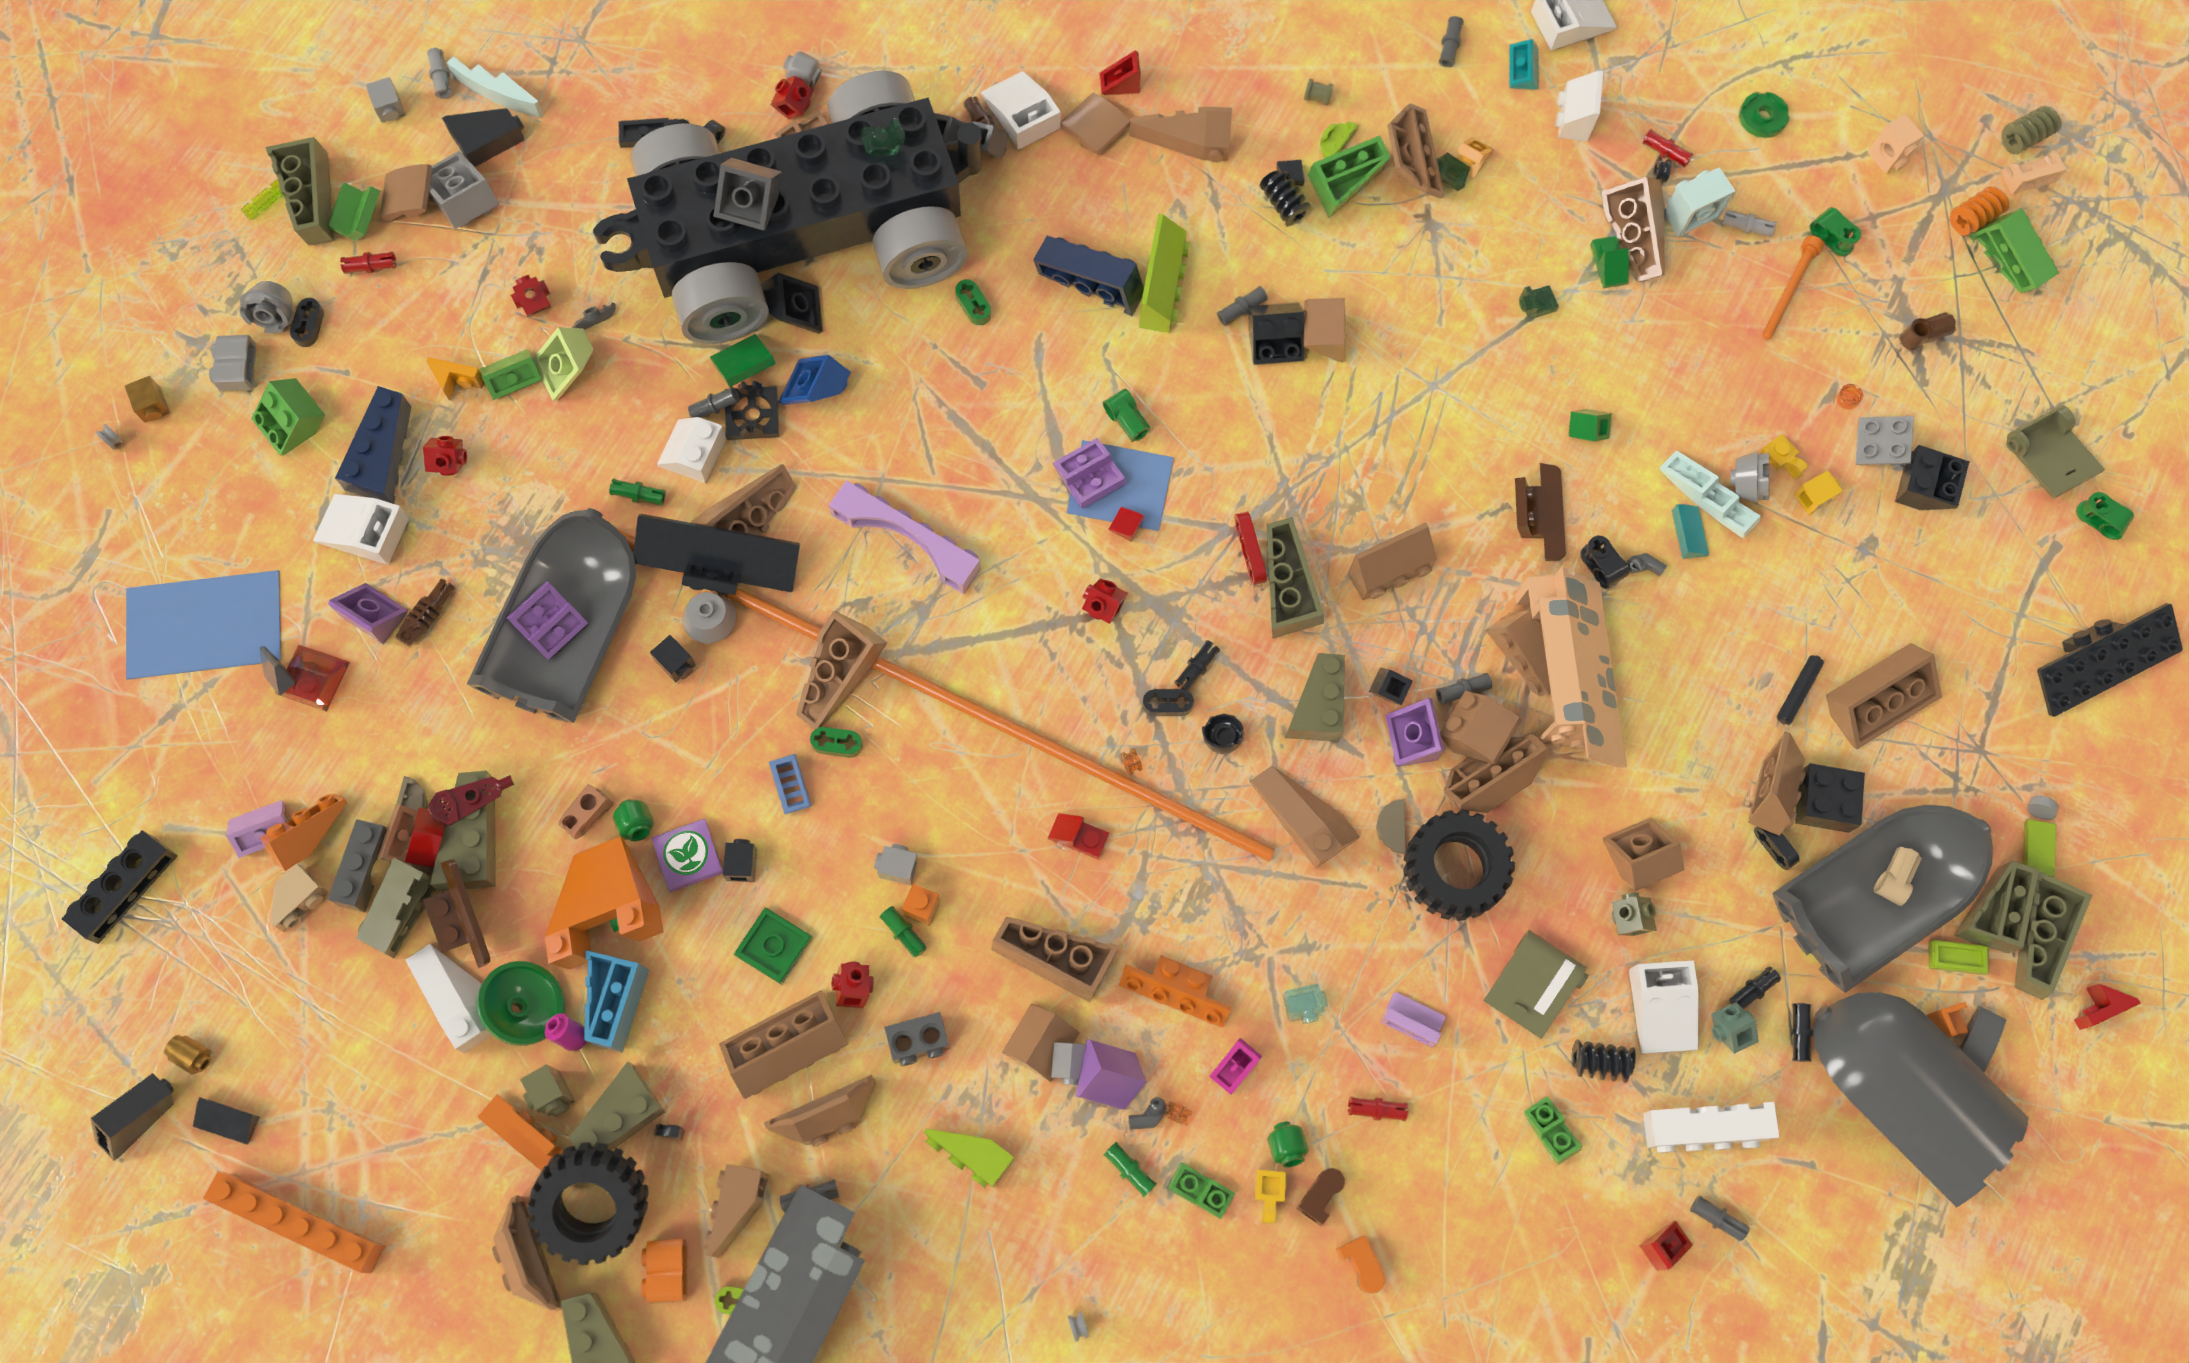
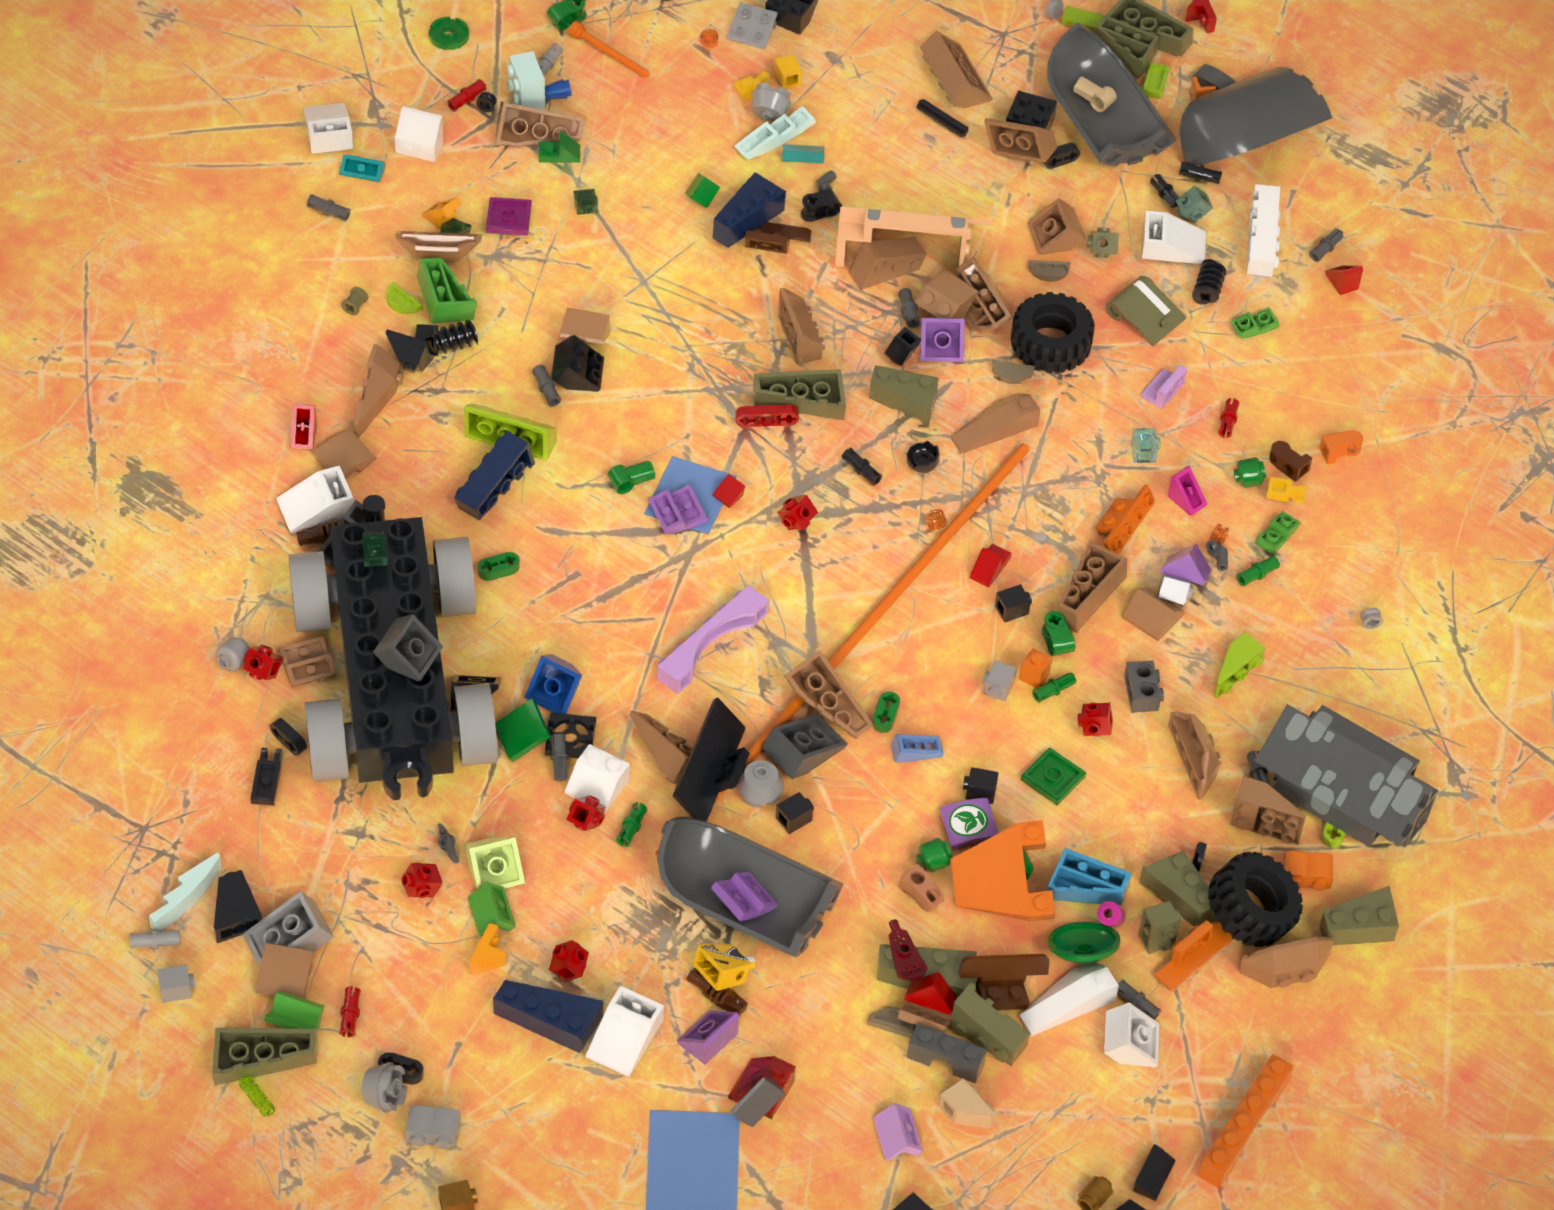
camera: 80 degrees left, 20 degrees down
bright green slope [251,378,325,456] -> none
orange slope [260,793,347,871] -> none
medium nougat slope [719,990,848,1099] -> none
black beam [1142,689,1194,716] -> none
none -> black slope [386,329,435,372]
none -> magenta plate [486,197,532,236]
none -> blue cone [545,79,572,99]
none -> red brick [566,795,606,831]
none -> yellow torso [693,944,755,991]
none -> dark blue wedge [712,172,786,248]
none -> dark grey slope [762,713,848,779]
none -> black brick [995,584,1032,623]
none -> dark tan tile [1028,260,1071,282]
none -> green piece [1042,611,1076,656]
none -> white slope [1104,1003,1160,1067]
none -> dark grey pin [1117,979,1161,1020]

